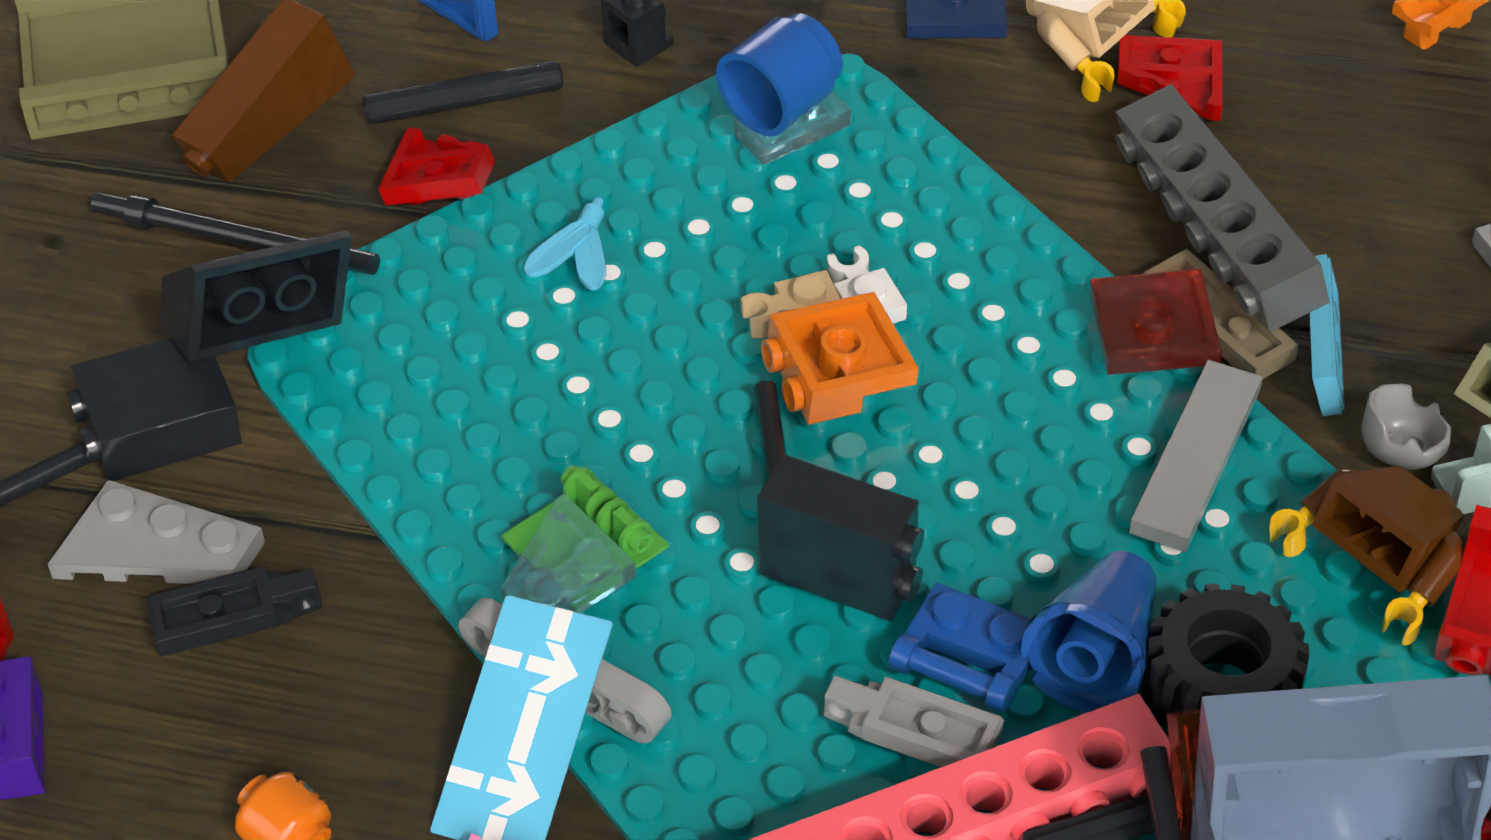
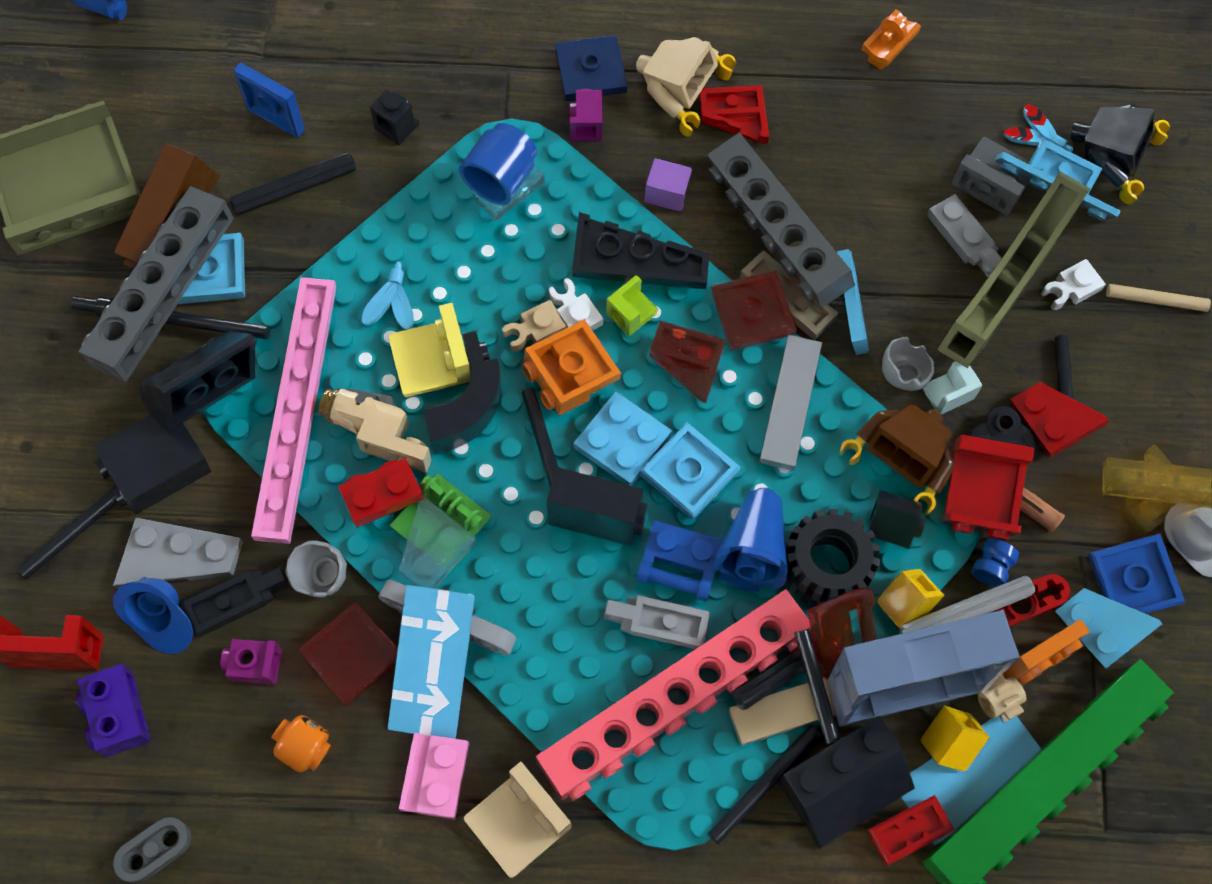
camera: 15 degrees left, 20 degrees up
red wing [378,128,495,205] -> none
none -> dark grey brick [78,186,234,383]
none -> blue piece [113,577,193,654]
none -> medium azure plate [173,233,245,304]
none -> magenta brick [220,639,282,686]
none -> bright pink plate [251,277,336,544]
none -> light grey hair [286,541,347,598]
none -> clear red plate [298,601,398,707]
none -> tan plate [319,388,432,473]
none -> red bracket [338,457,424,528]
none -> light yellow bracket [388,303,471,397]
none -> black arch [423,331,501,454]
none -> magenta brick [570,89,602,141]
none -> black wing [572,212,710,289]
none -> medium azure plate [574,392,672,486]
none -> lime panel [606,275,658,336]
none -> medium azure plate [639,422,740,521]
none -> medium lavender panel [644,158,692,212]
none -> clear red wing [649,321,726,403]
none -> black brick [867,490,926,549]

